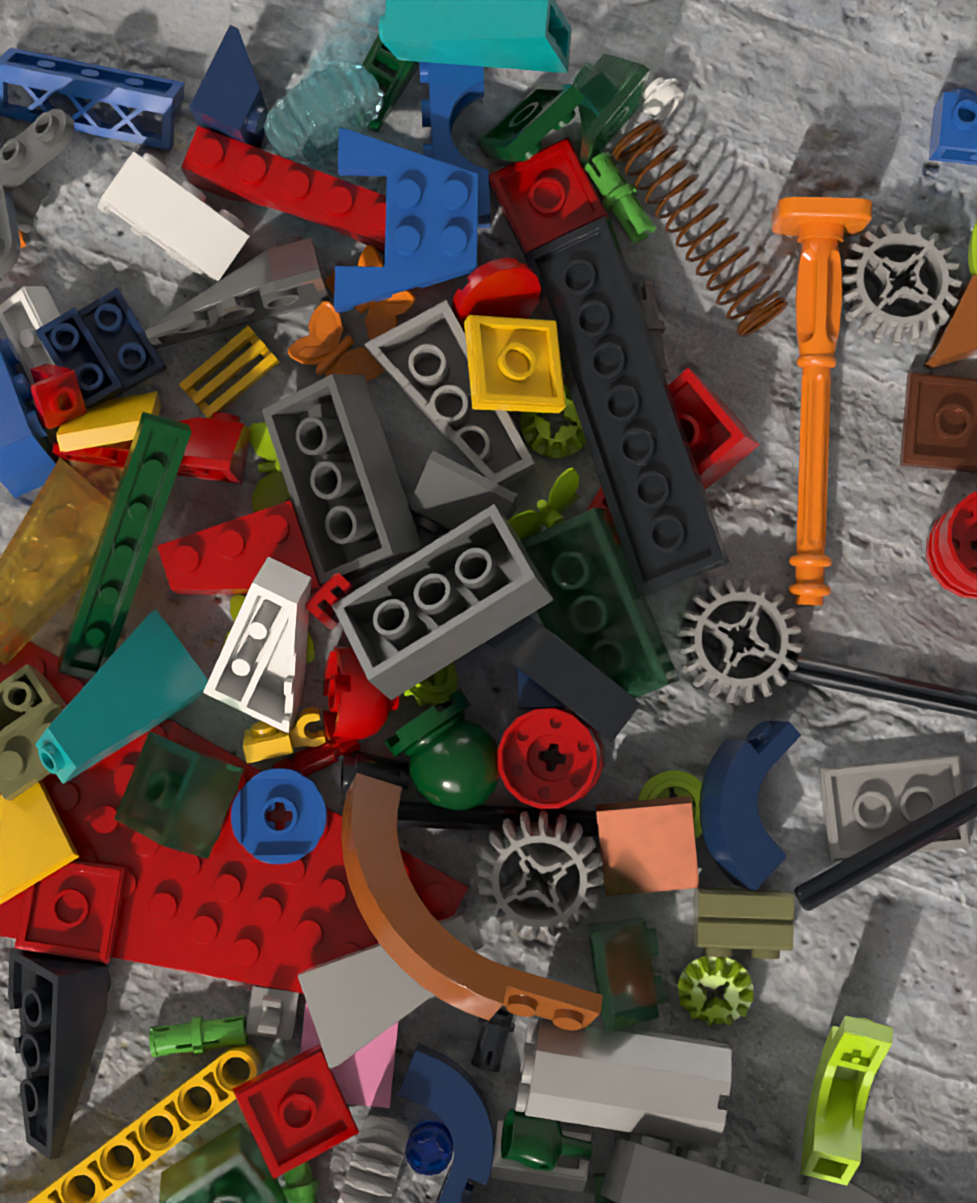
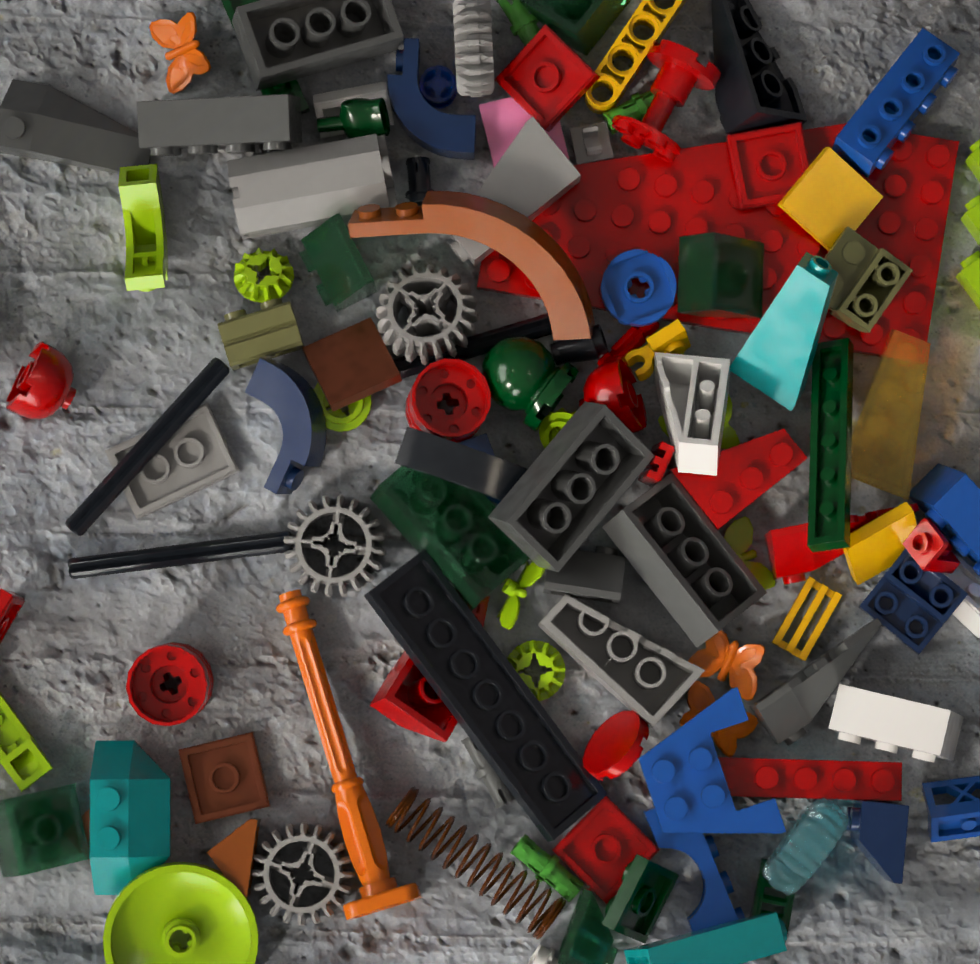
camera: 160 degrees right, 0 degrees up
yellow tile [464,315,566,413] -> none
none -> red piece [612,39,721,163]

